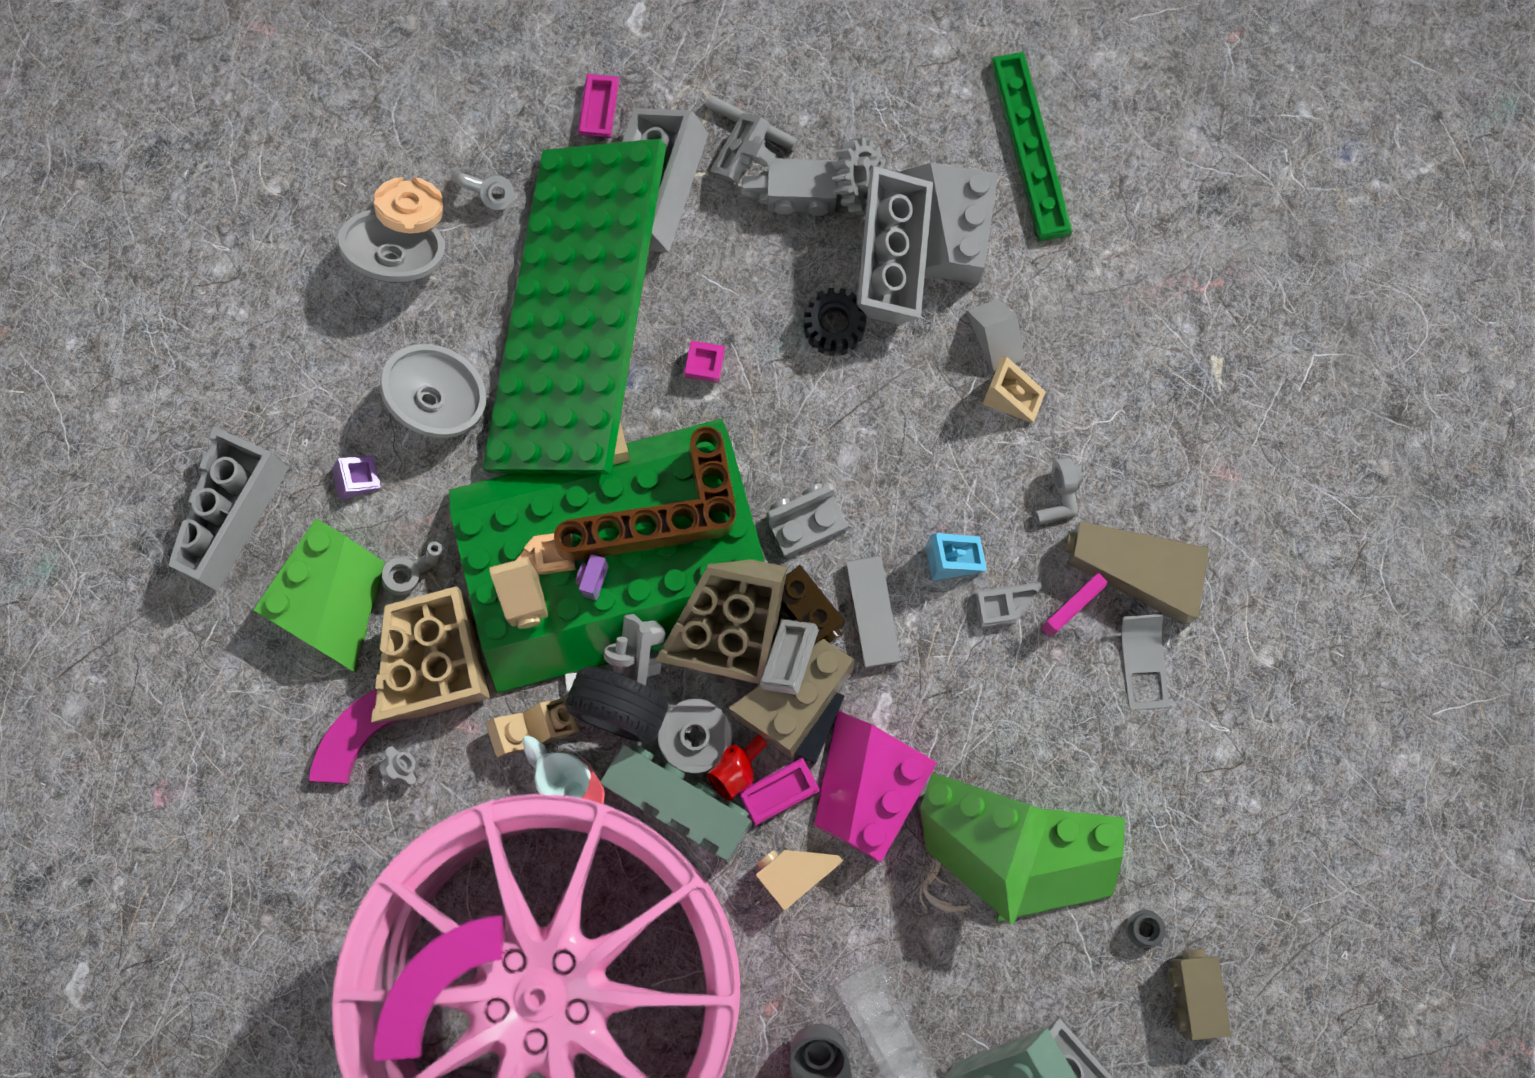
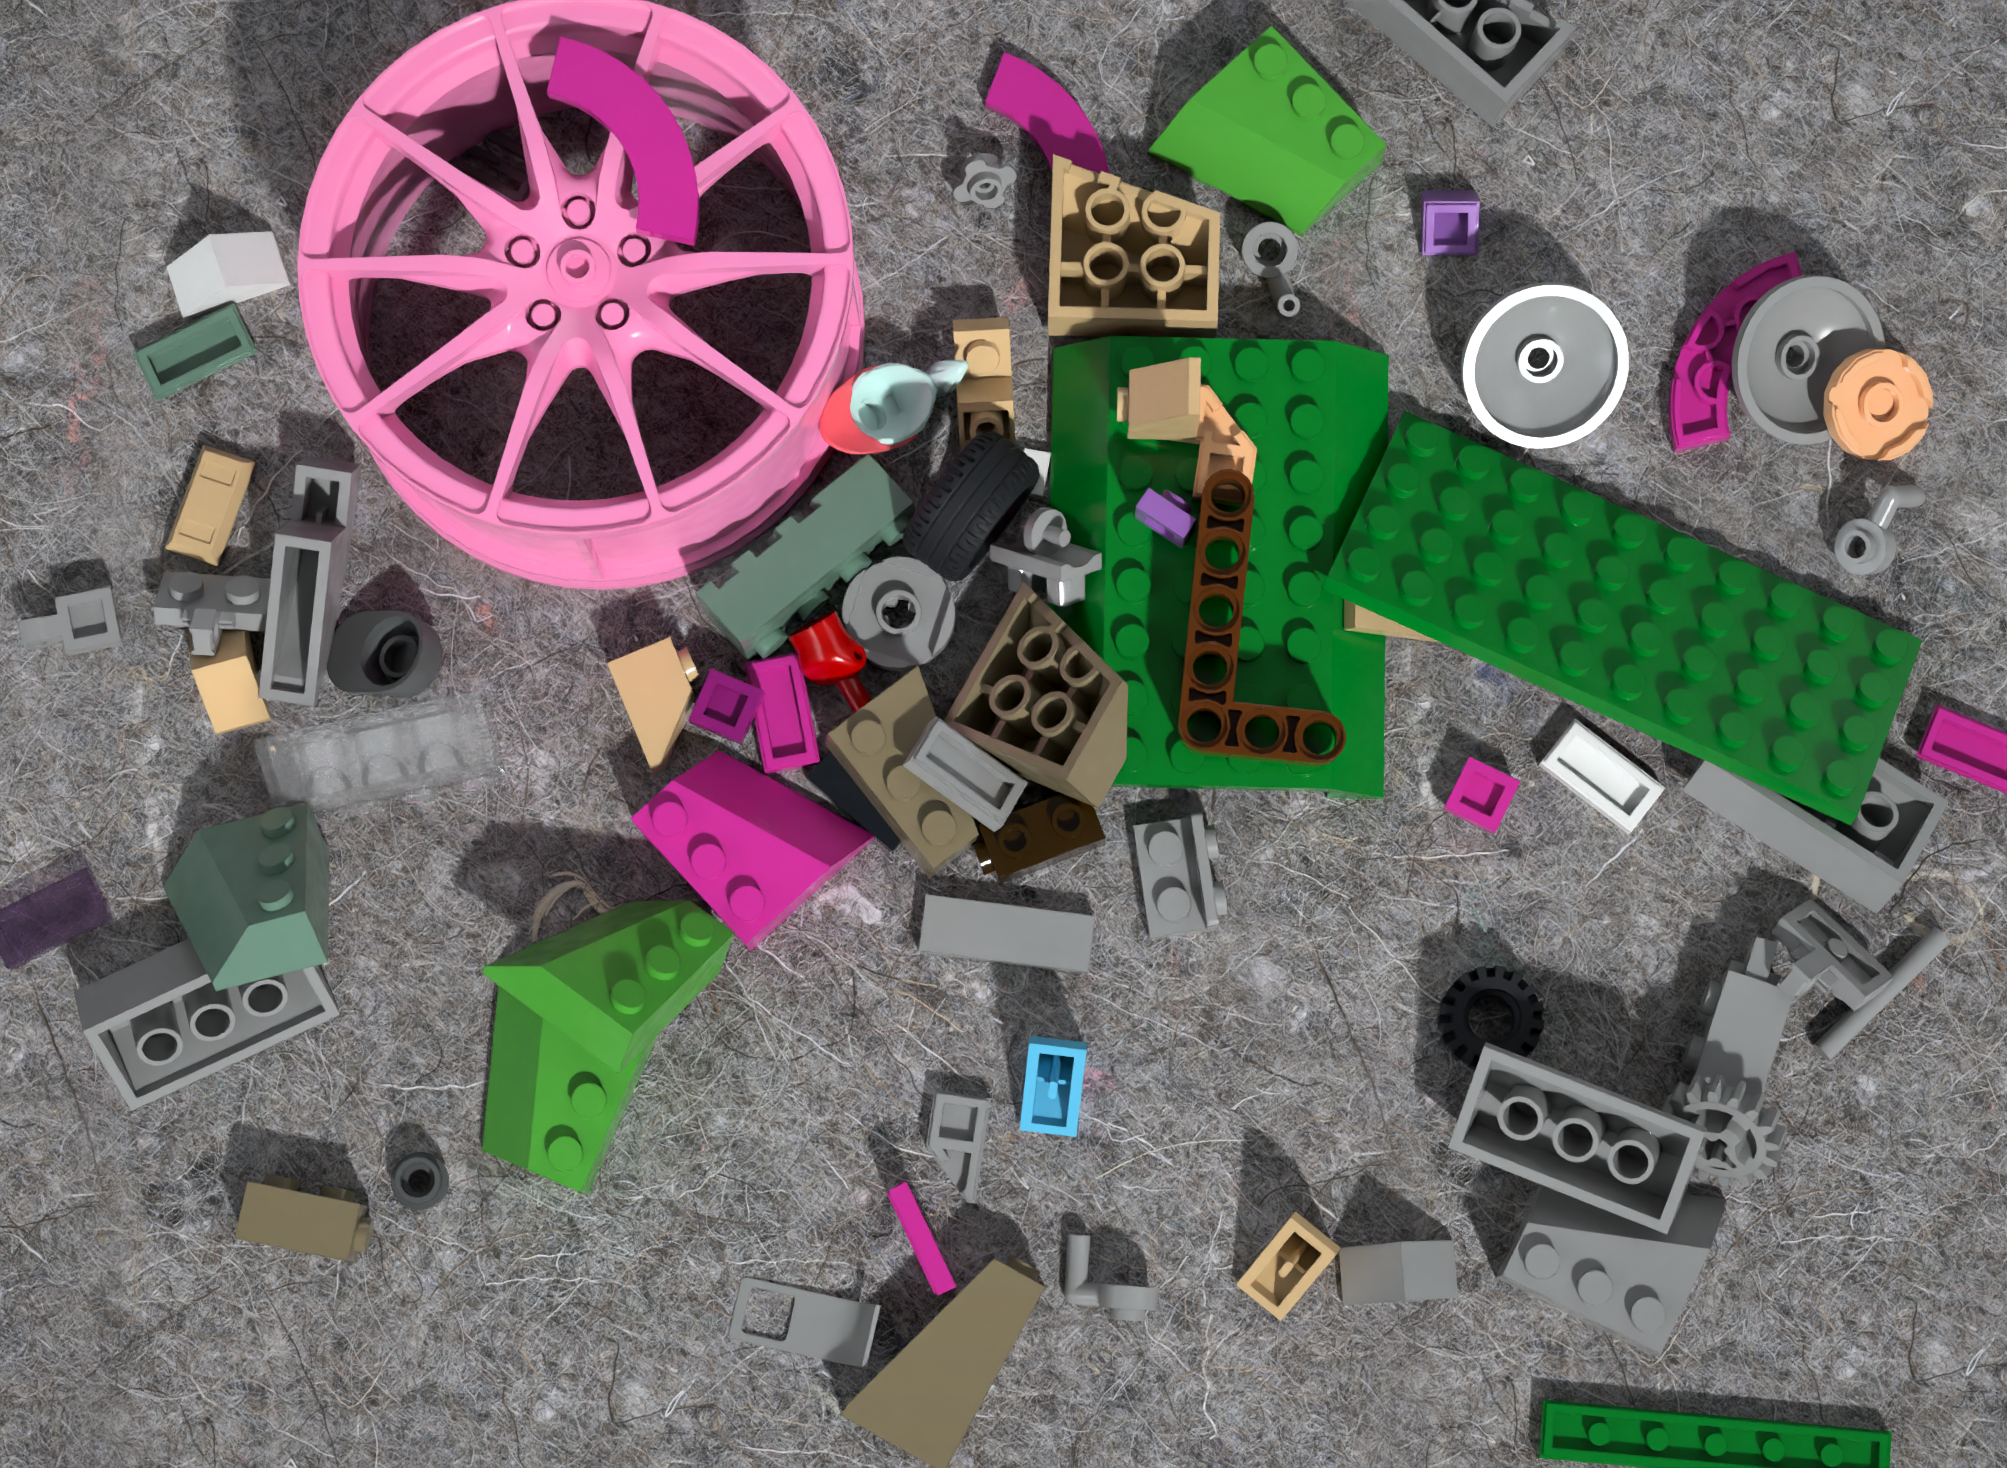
camera: 110 degrees right, 5 degrees up
none -> magenta tile [688,668,765,745]
none -> white tile [1539,719,1665,835]
none -> dark pink tile [1668,251,1802,453]

